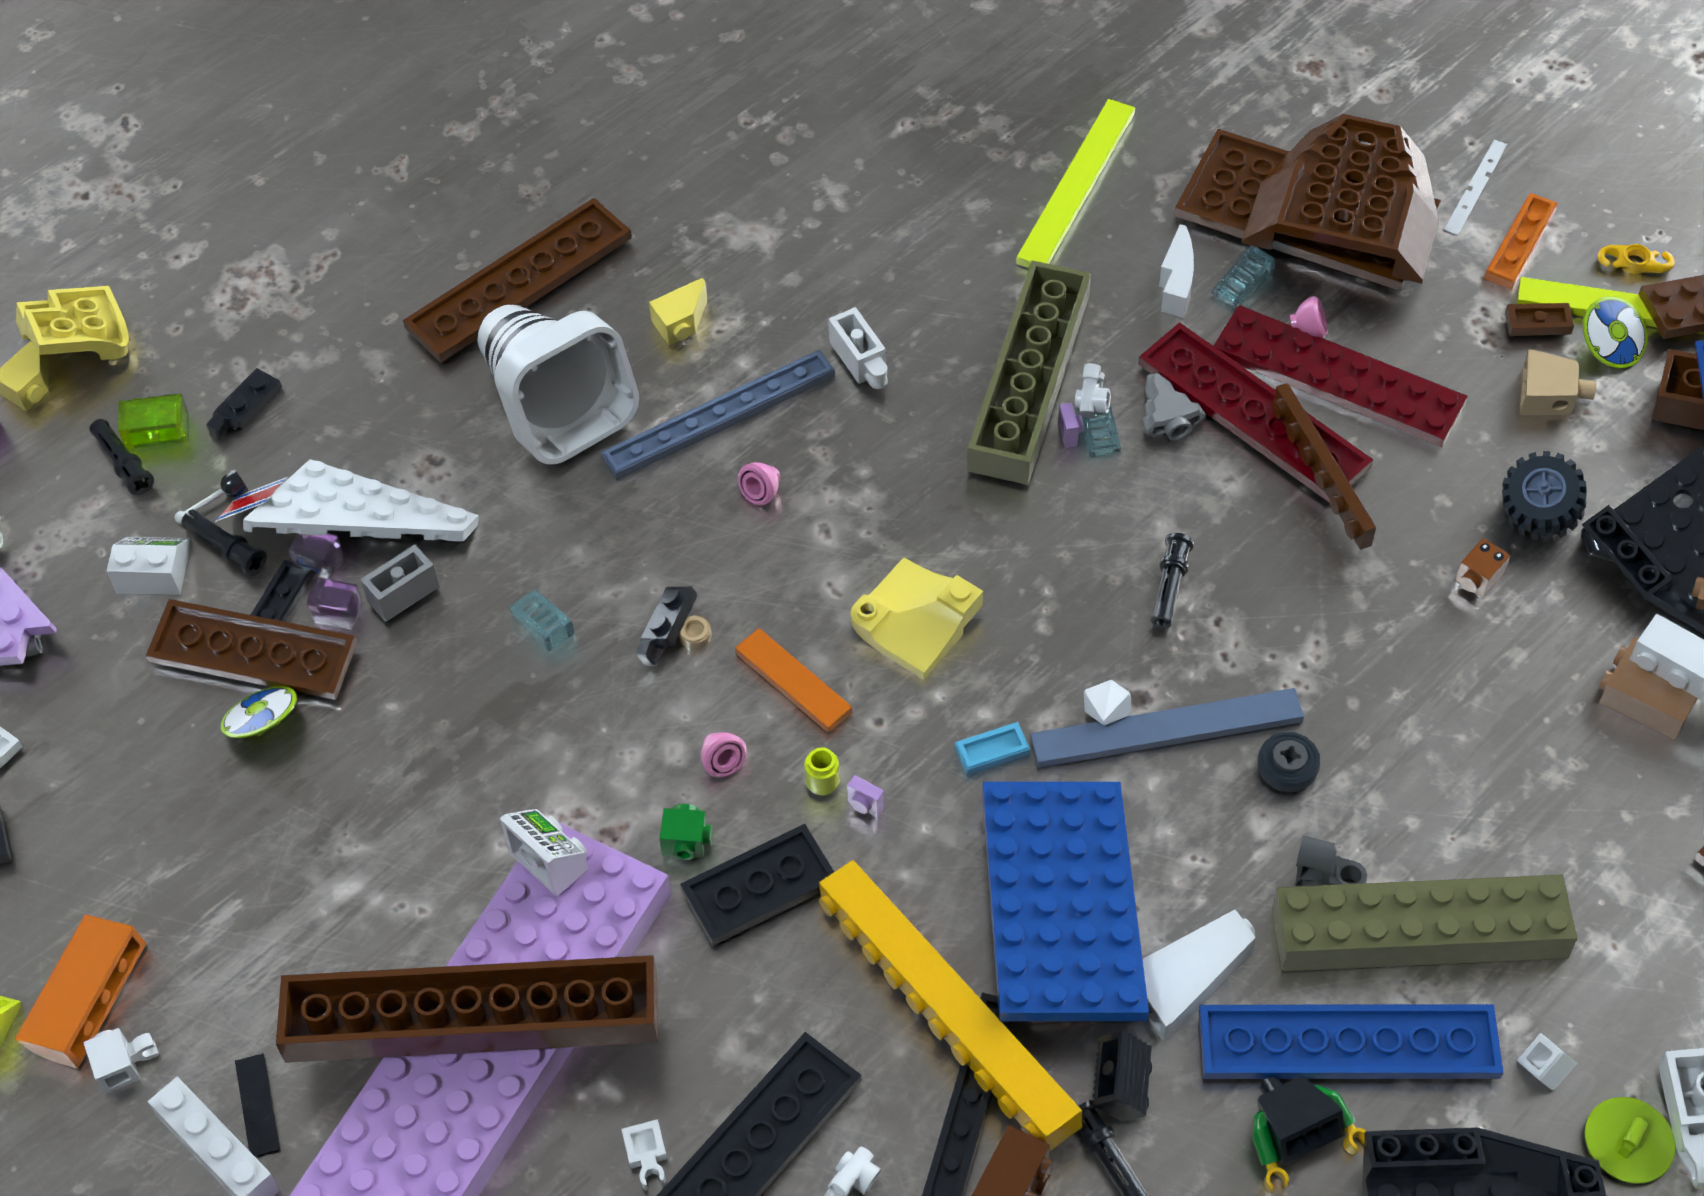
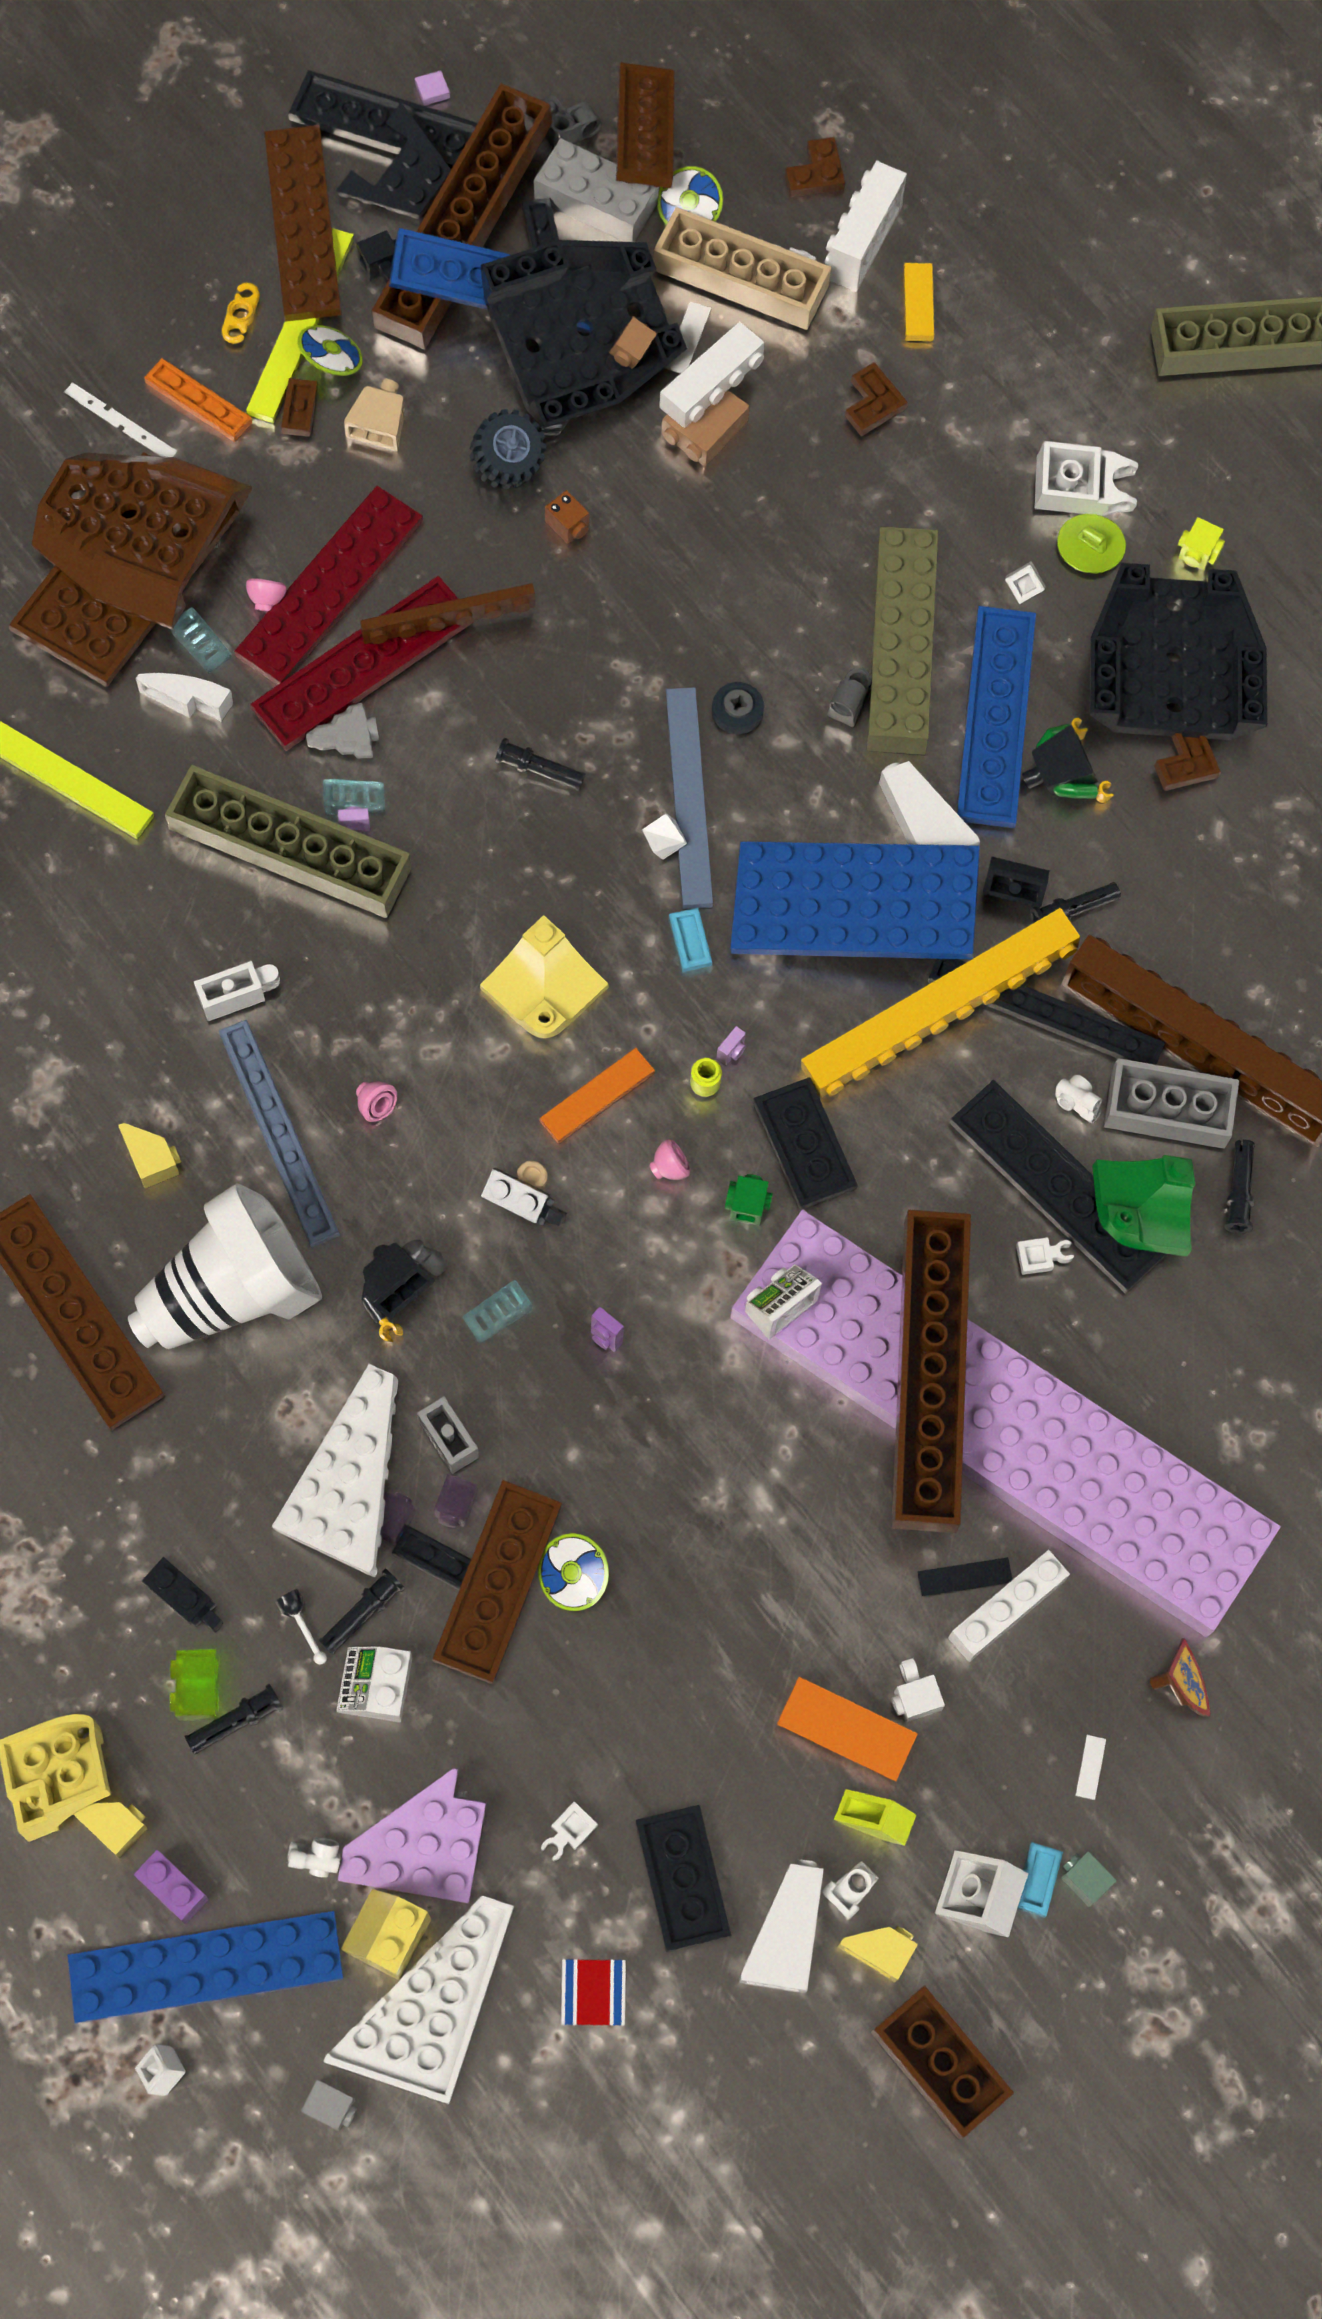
camera: 90 degrees left, 15 degrees up
sticker [215,477,287,522] -> none
white plate [1075,363,1111,419] -> none
none -> black torso [361,1240,447,1342]
none -> medium lavender plate [591,1306,624,1352]

